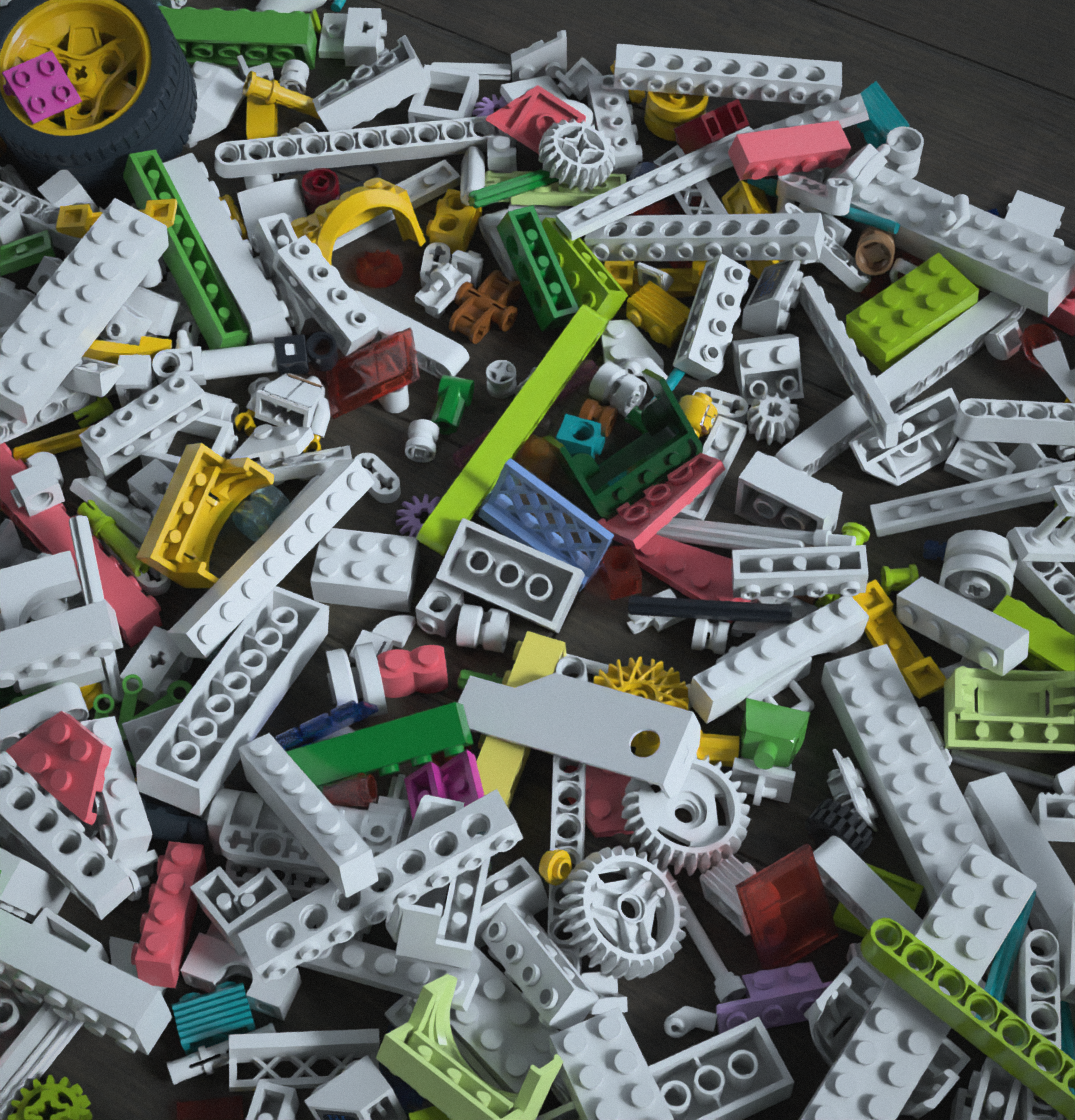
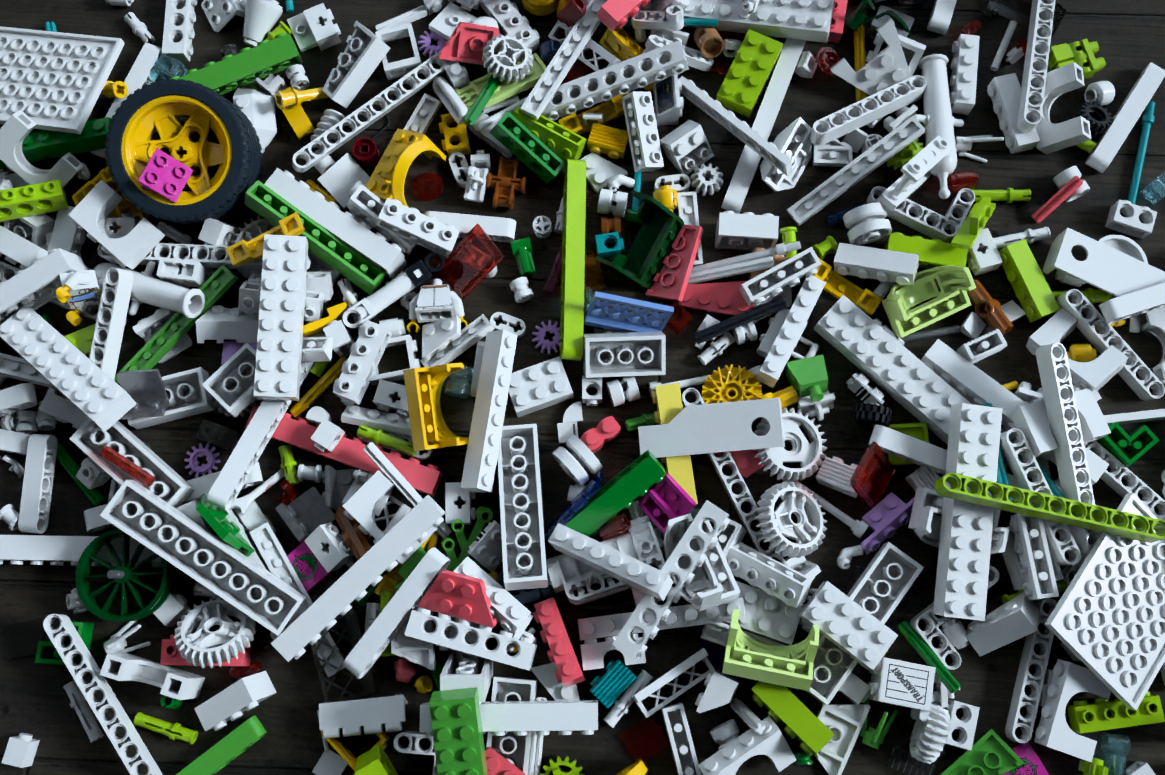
camera: 25 degrees left, 20 degrees up
white brick [190,866,293,956] -> none
yellow plate [539,849,572,886] -> none
none -> white pin [697,332,735,366]

